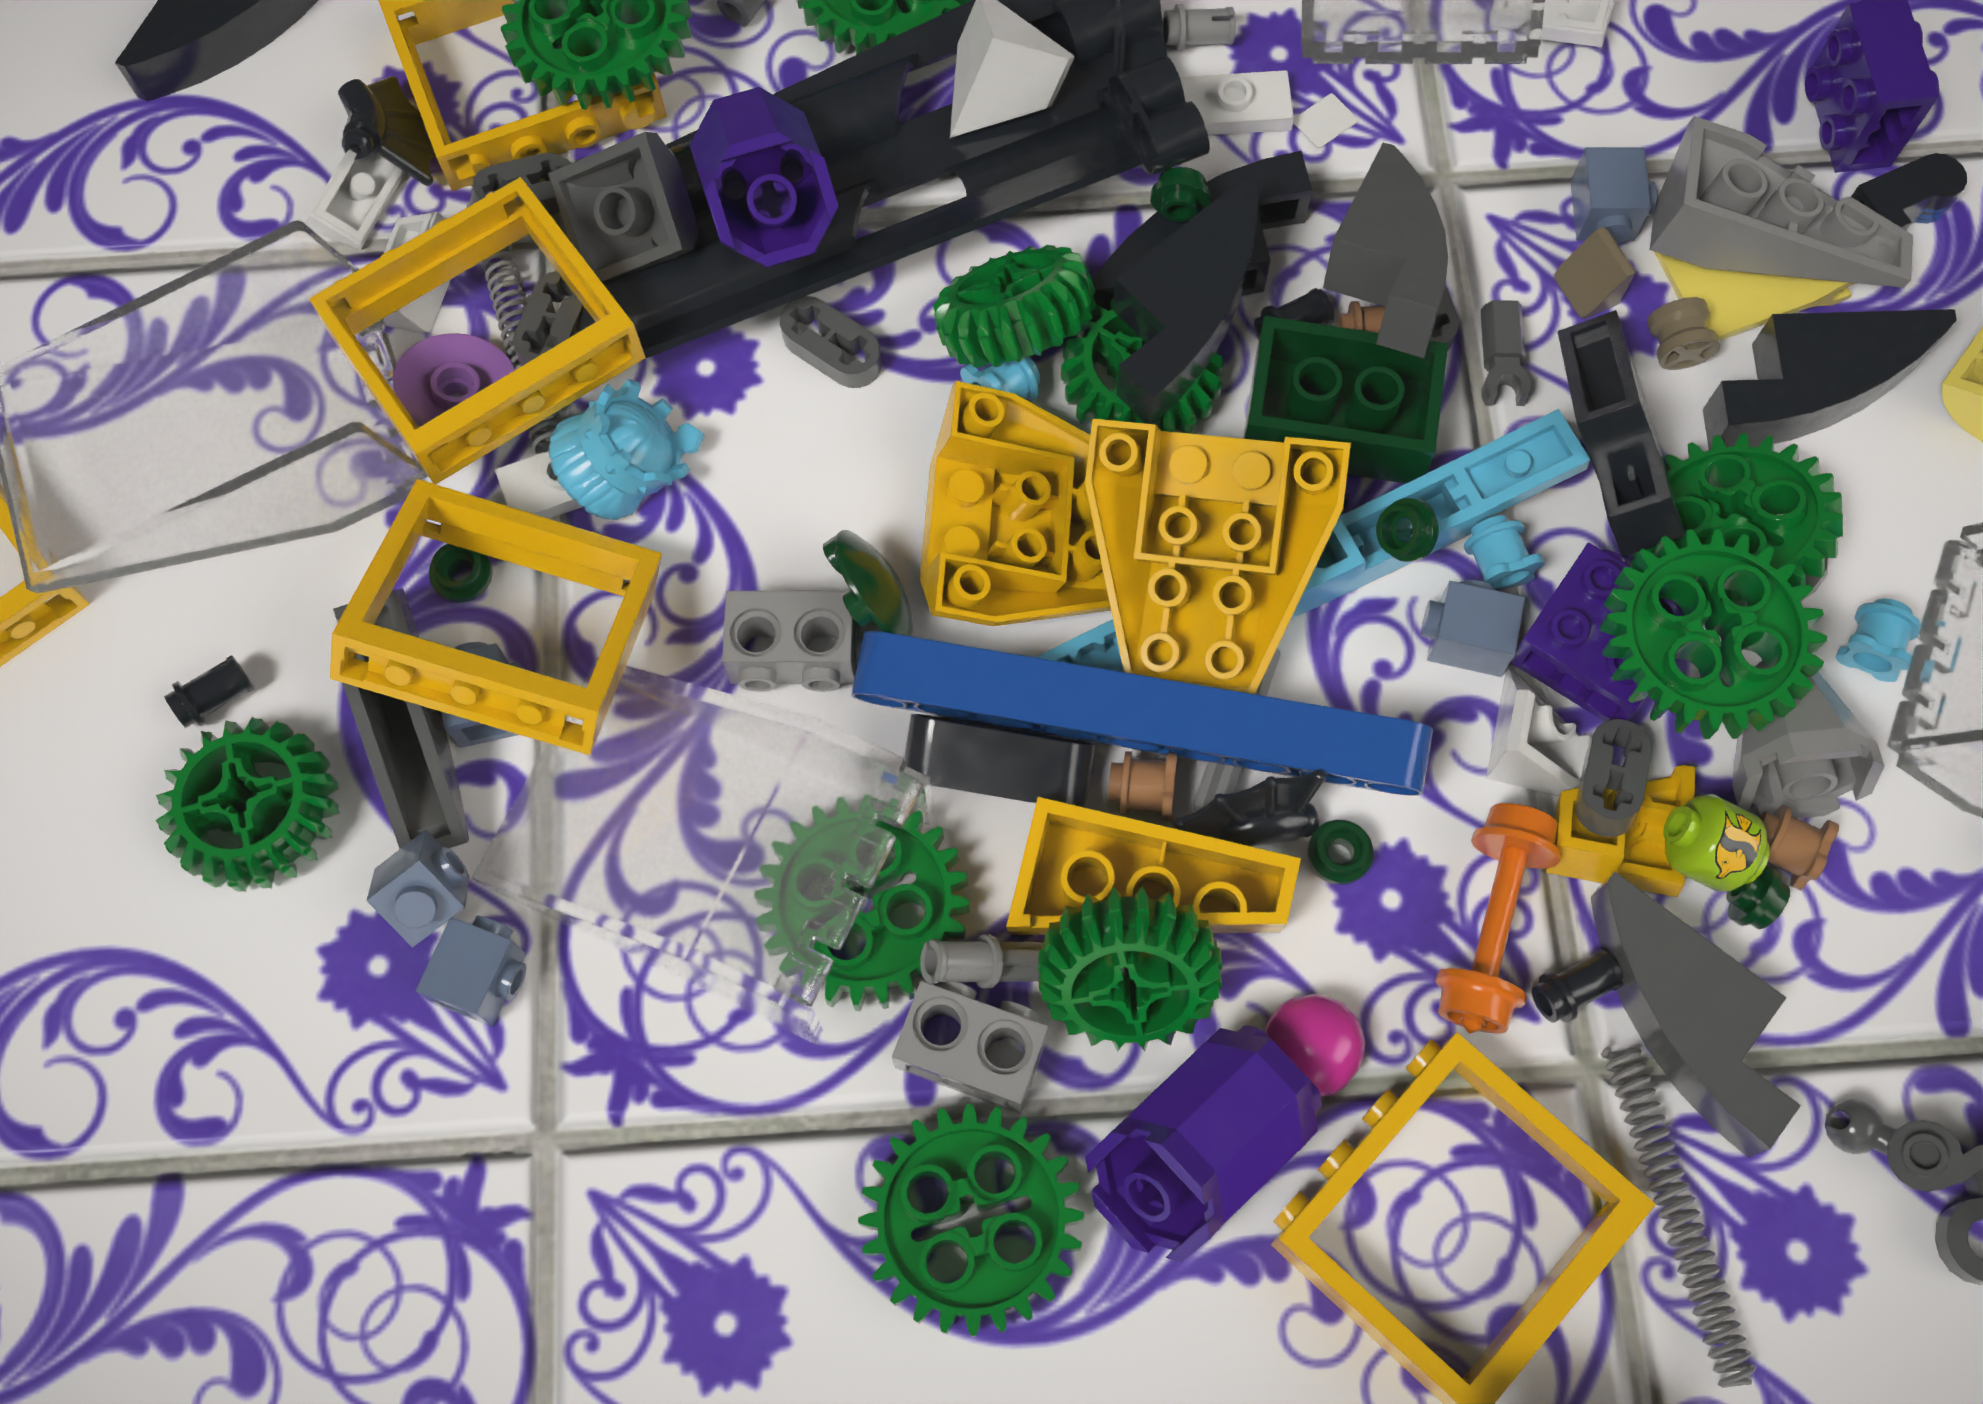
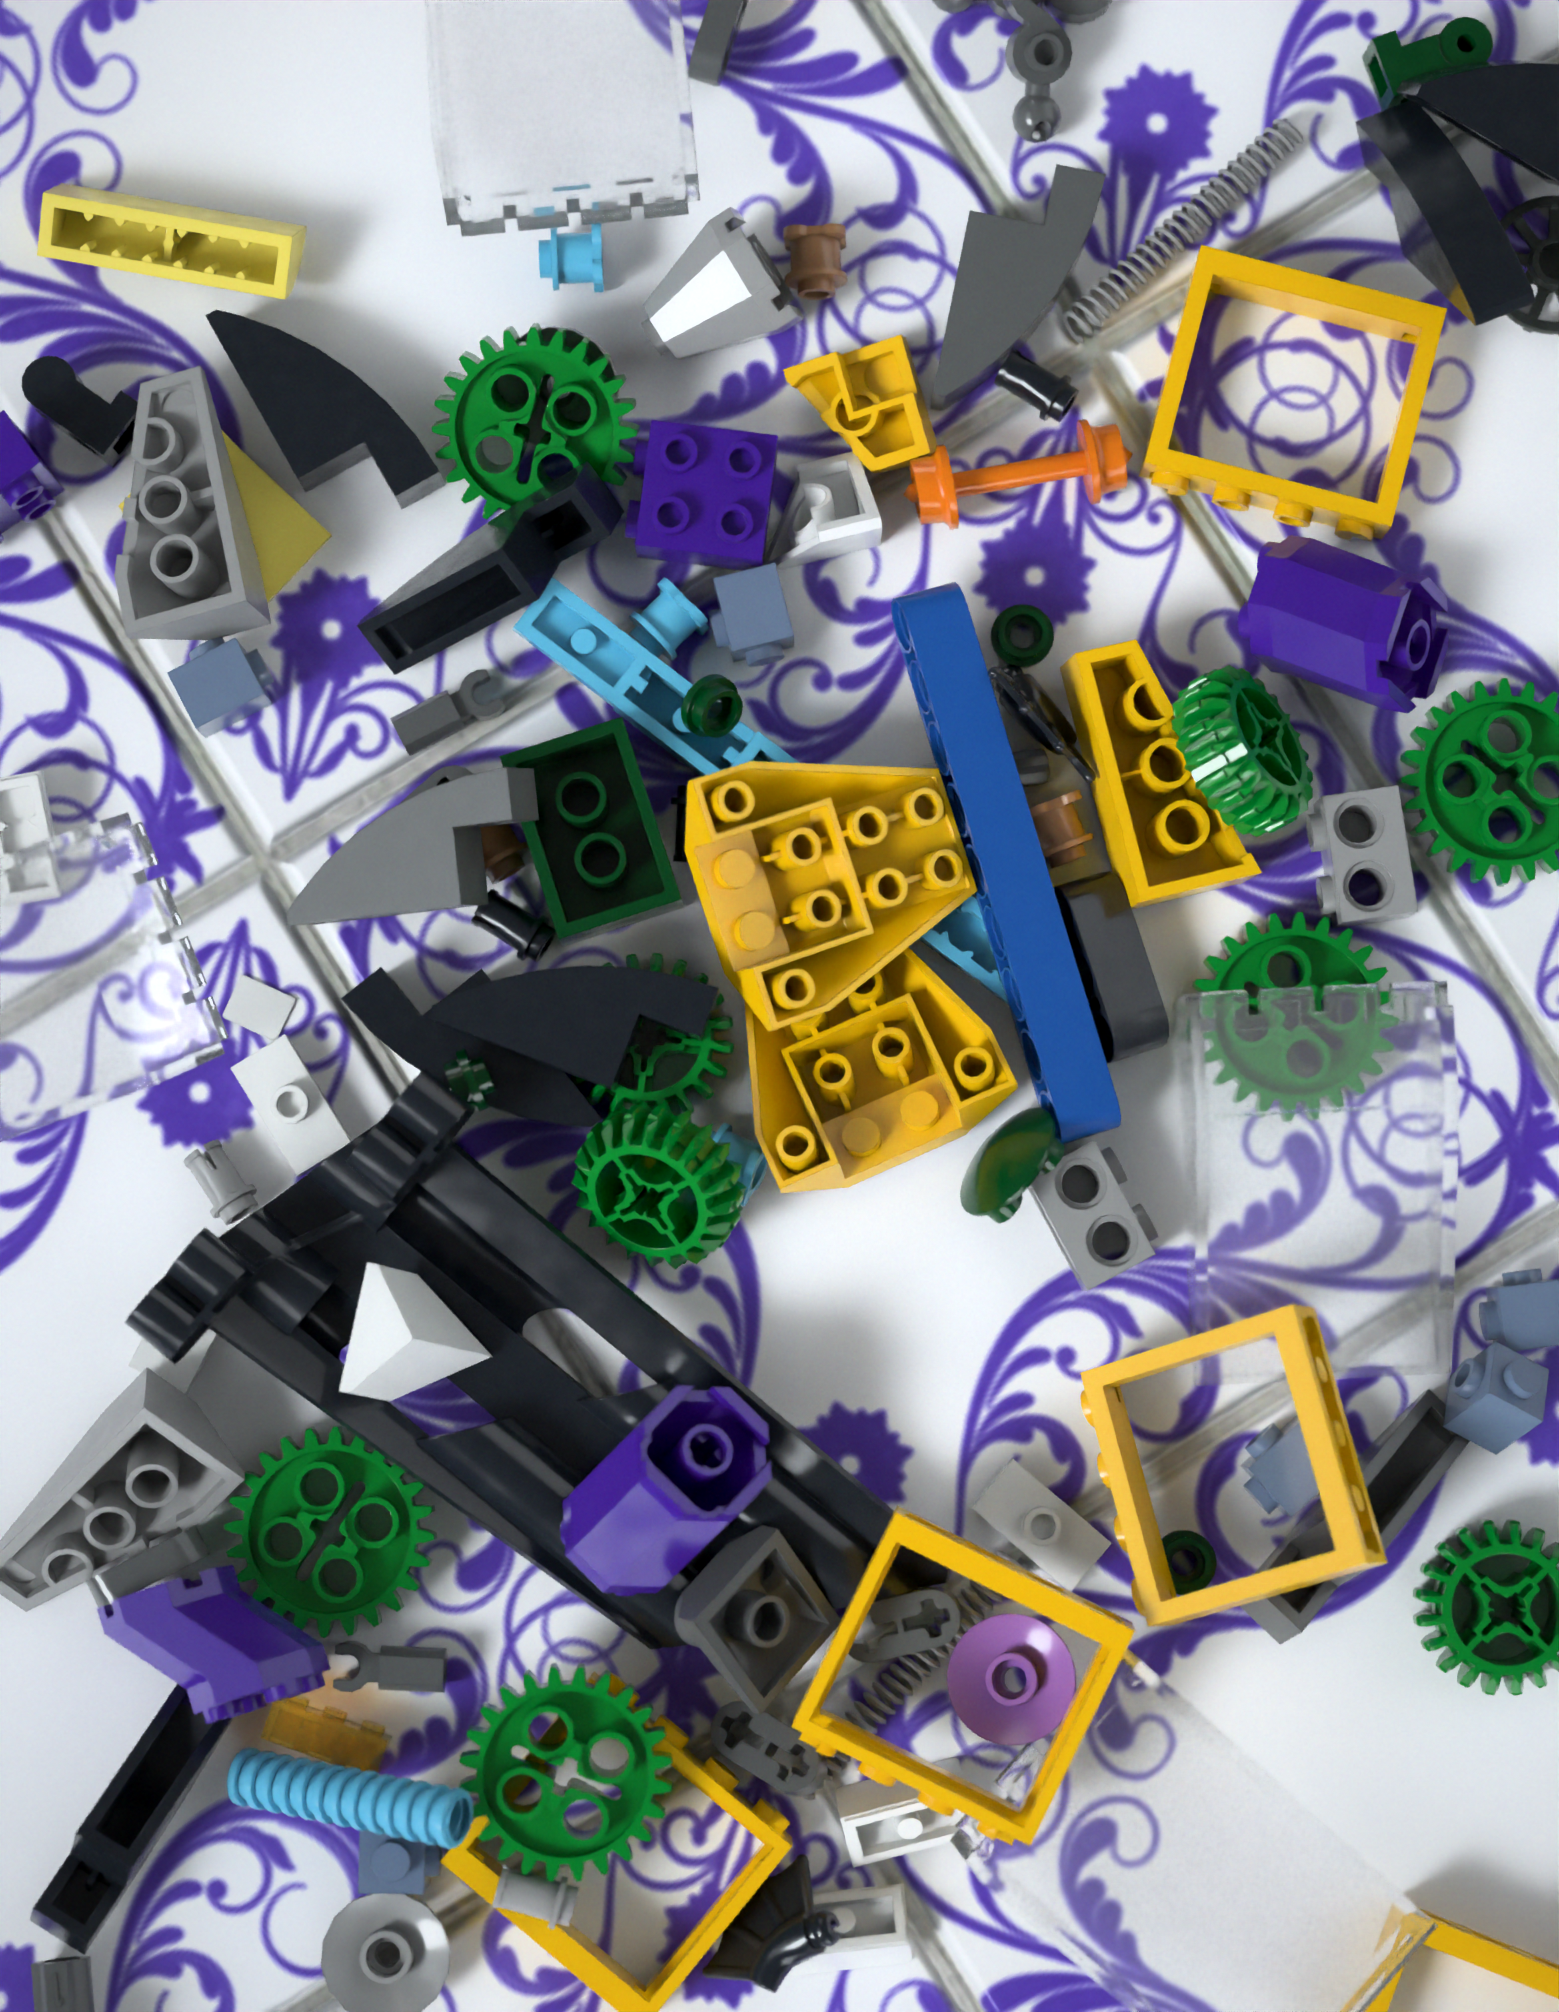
camera: 120 degrees left, 15 degrees up
black pin [164,655,255,728] -> none
medium azure hair [549,379,705,520] -> none
dark grey beam [780,296,882,388] -> none
light grey axle [920,935,1042,989] -> none
dark pink hair [1264,993,1365,1097] -> none
dark tan slope [1554,226,1635,319] -> none
dark grey beam [1576,719,1652,837] -> none
green gear [1600,529,1827,739] -> none
dark tan wheel [1647,297,1720,370] -> none
lime head [1663,794,1770,892] -> none
dark green plate [1726,865,1790,929] -> none

